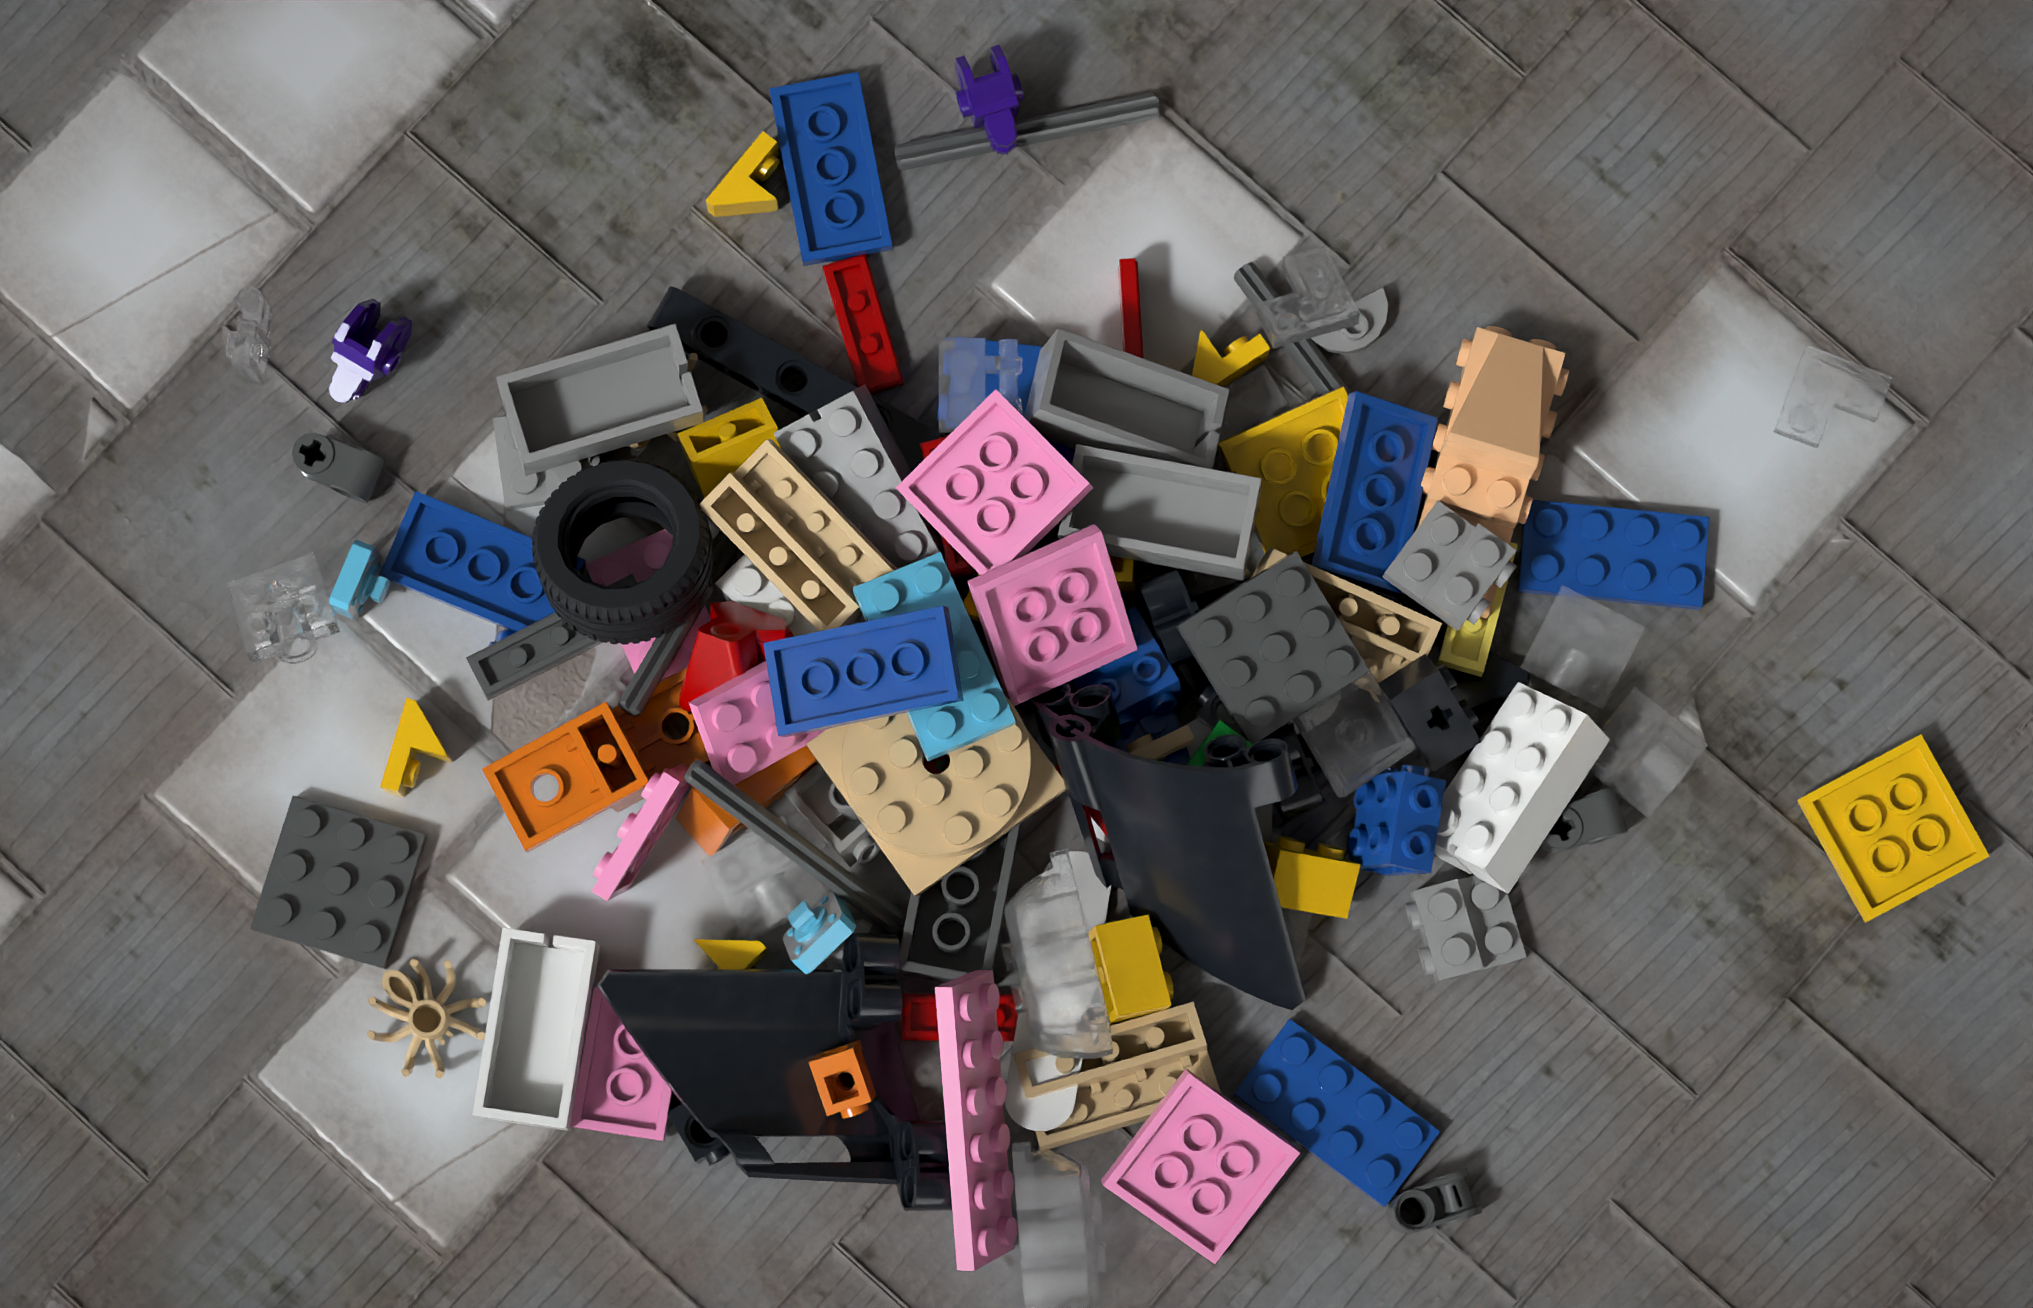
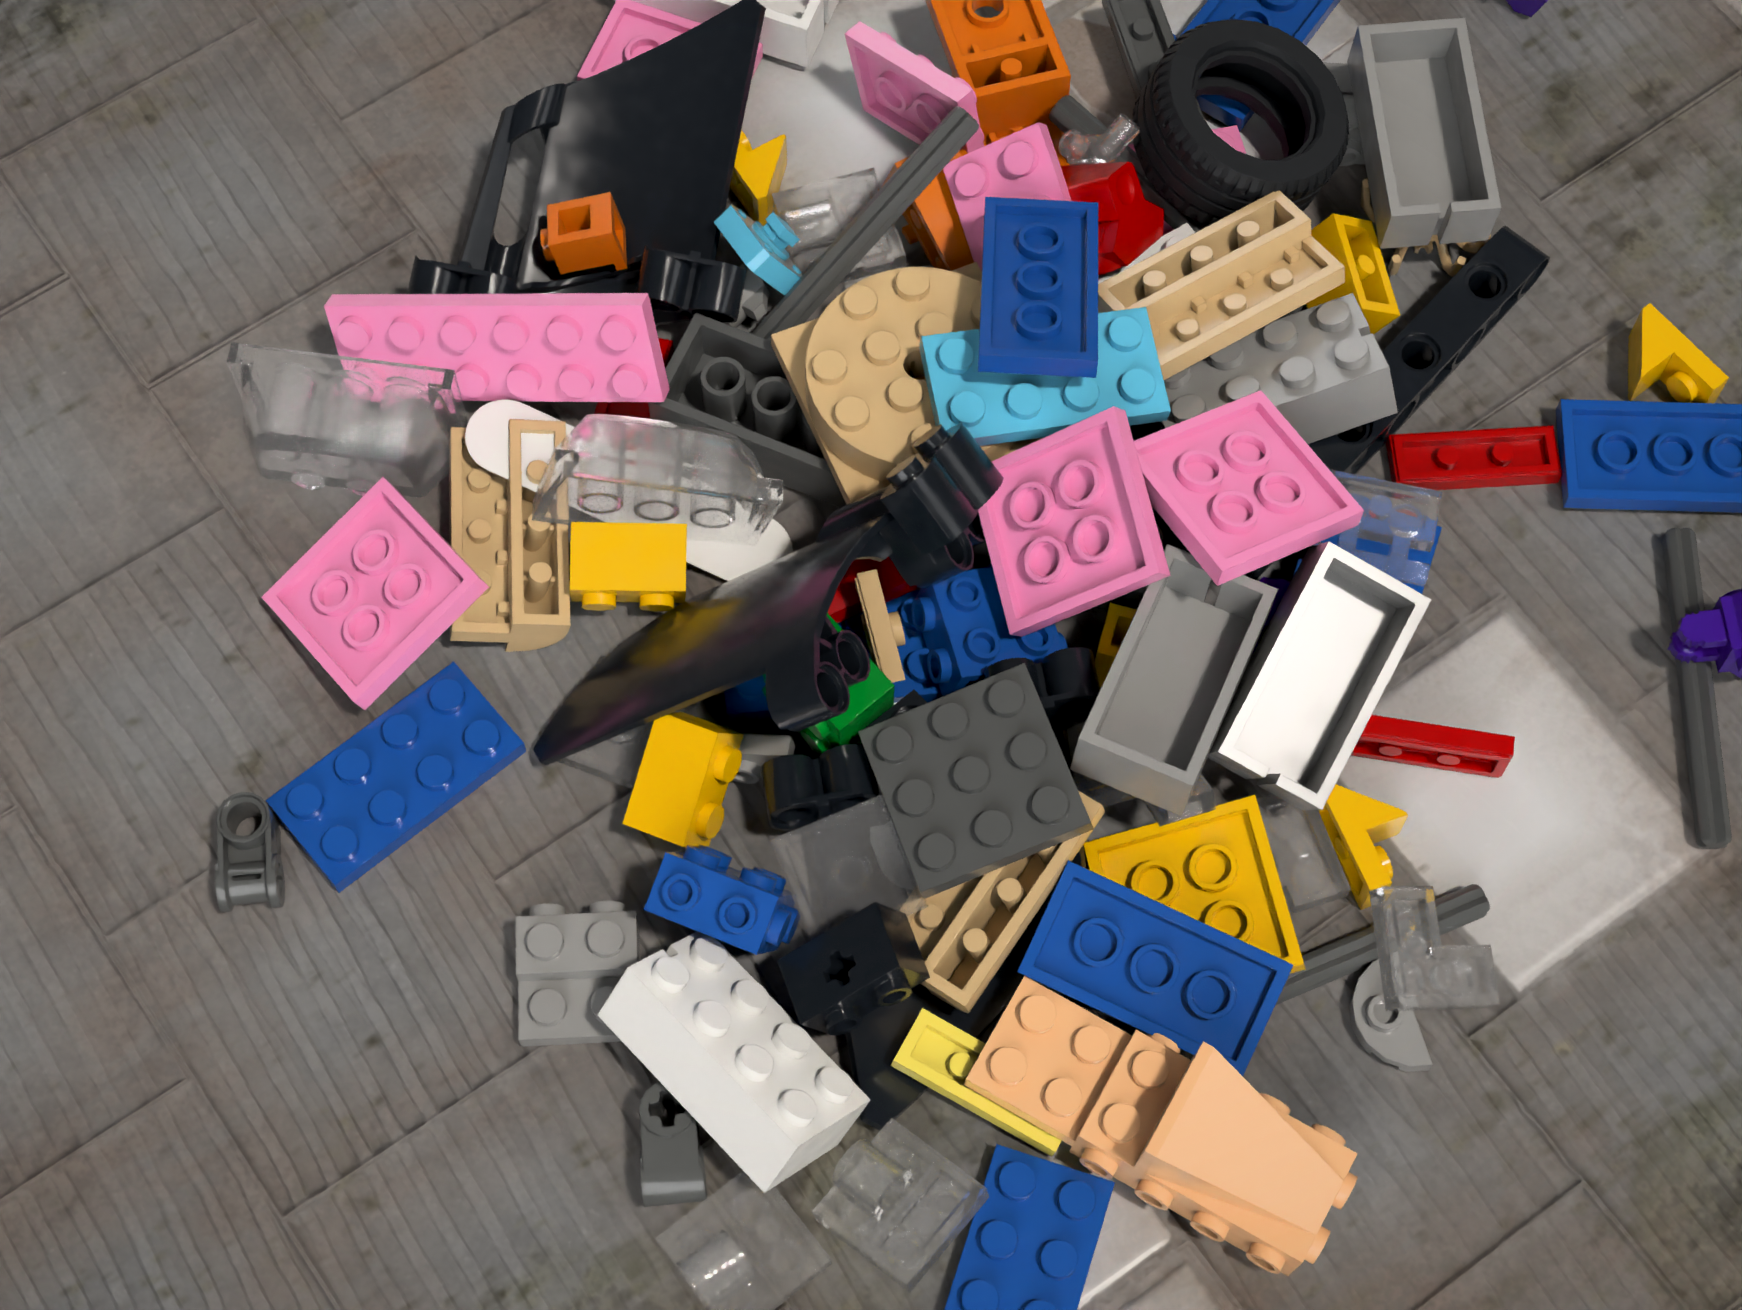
camera: 105 degrees right, 15 degrees down
light grey plate [1382,501,1517,631] -> none
none -> black brick [880,422,1004,556]
none -> clear arm [1058,113,1141,165]

